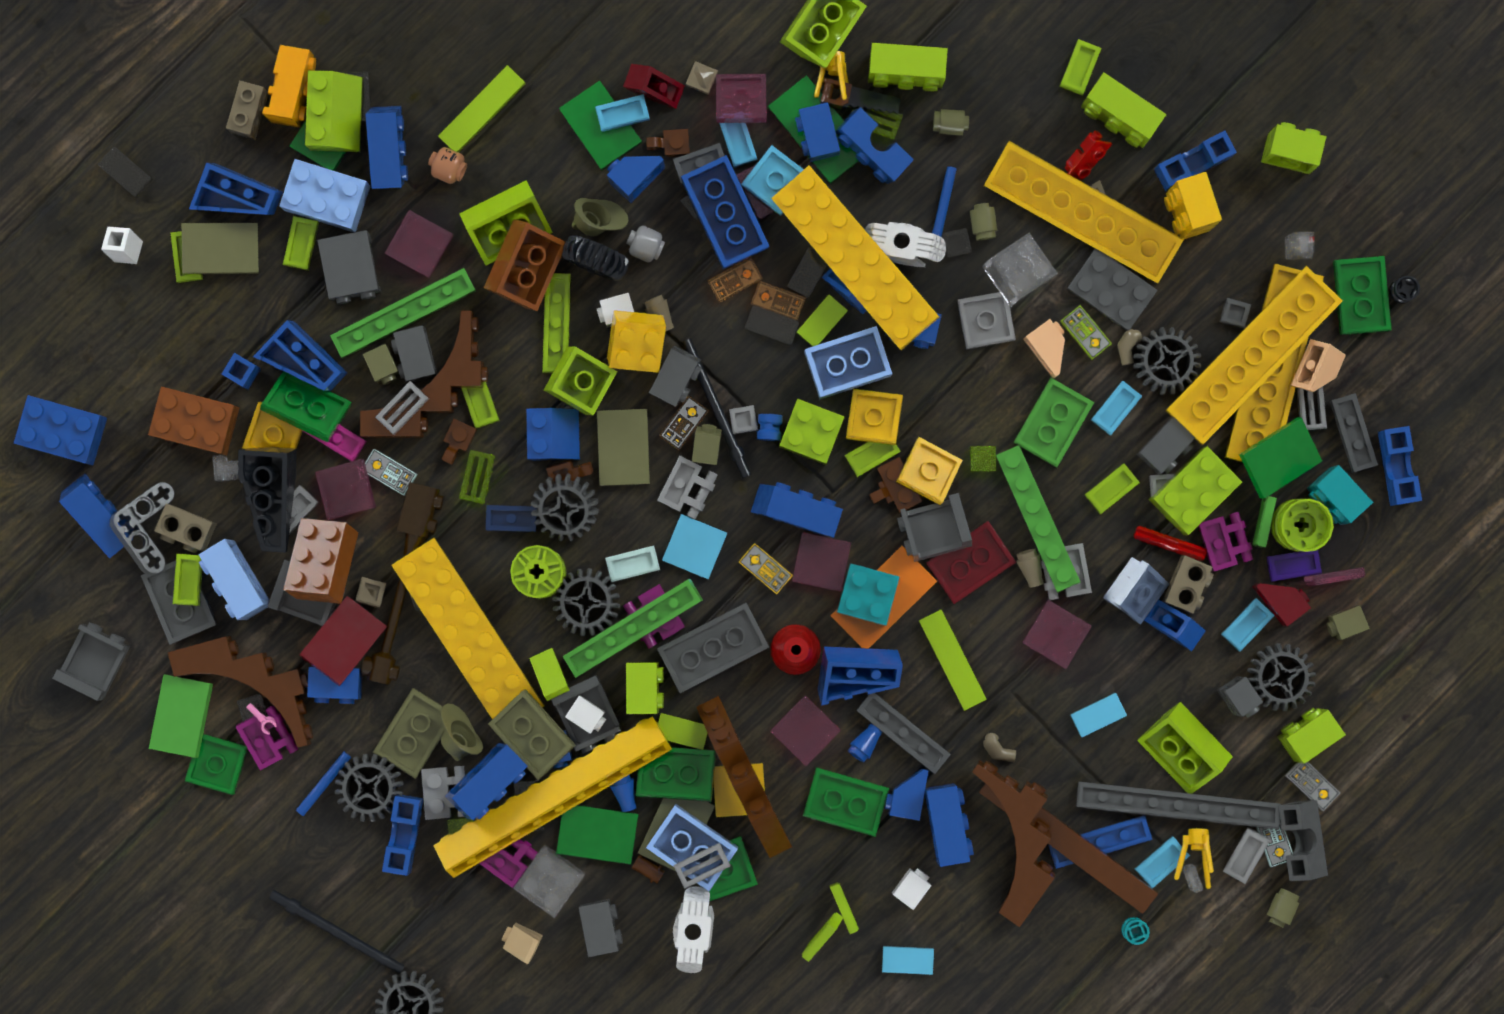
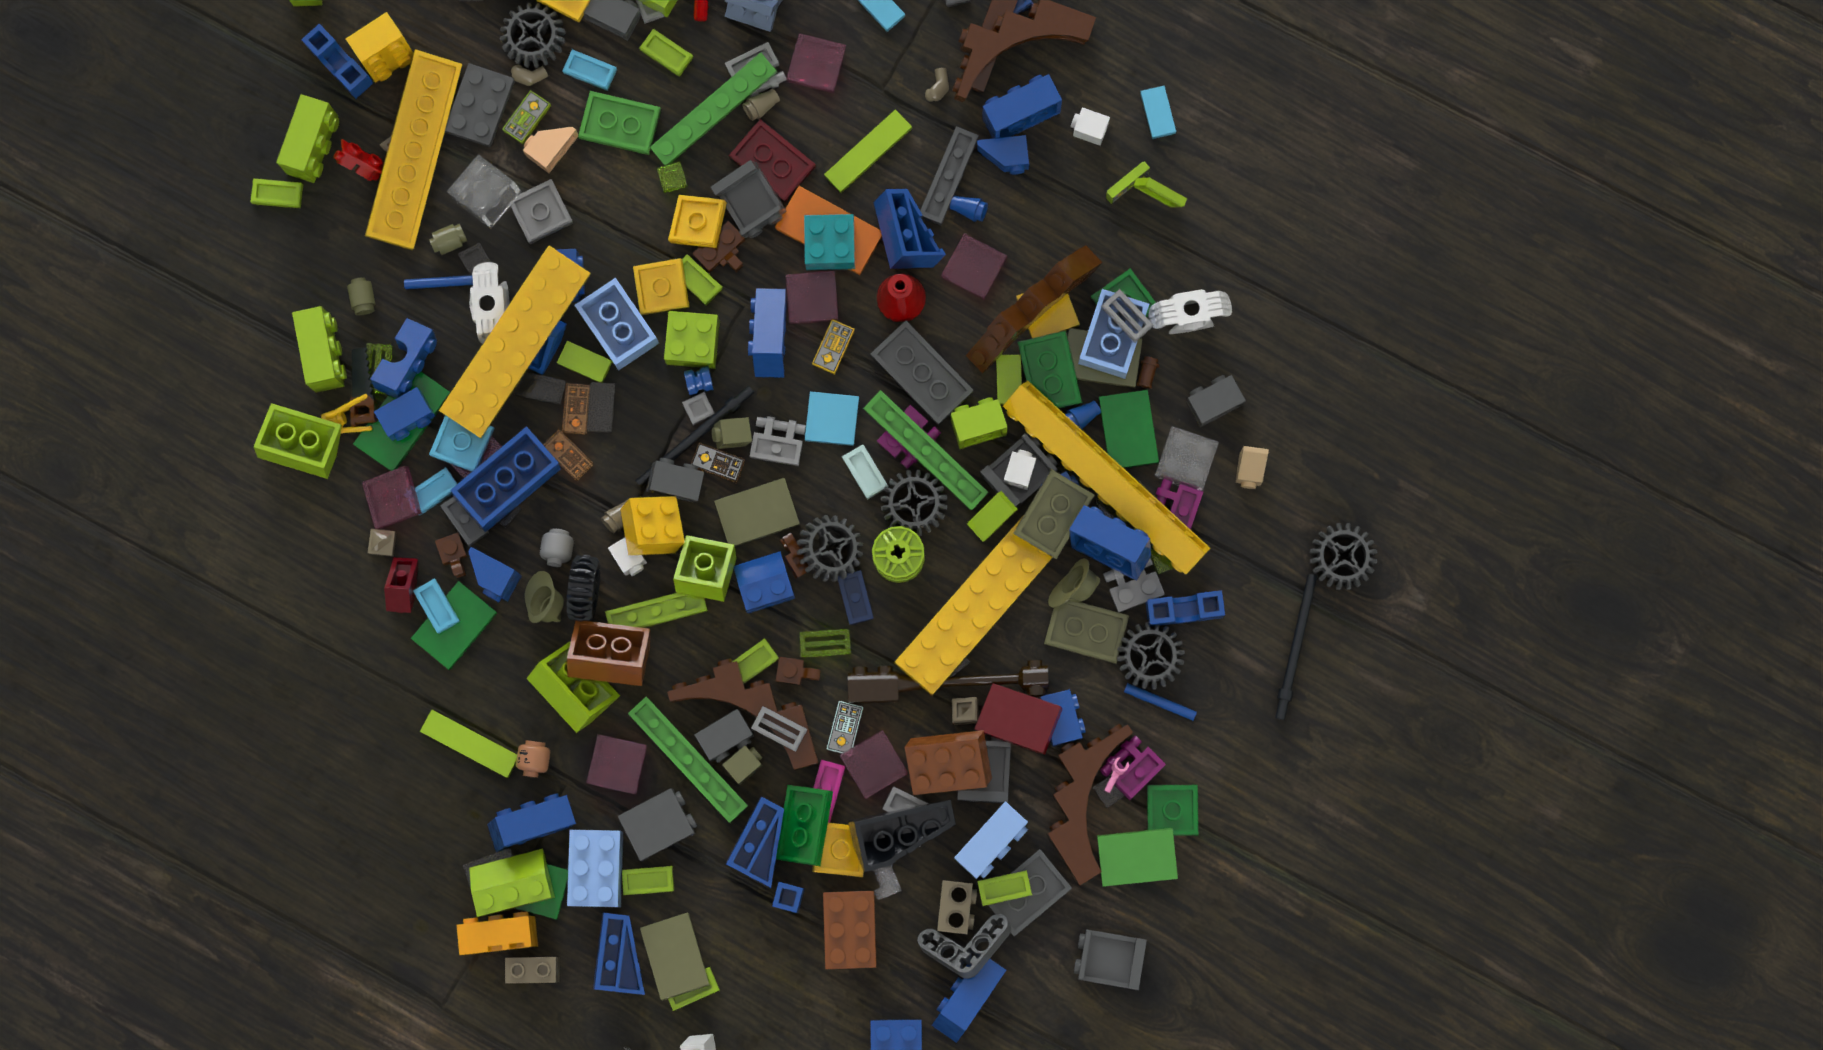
camera: 105 degrees left, 5 degrees down
green tile [803,767,889,837] -> none

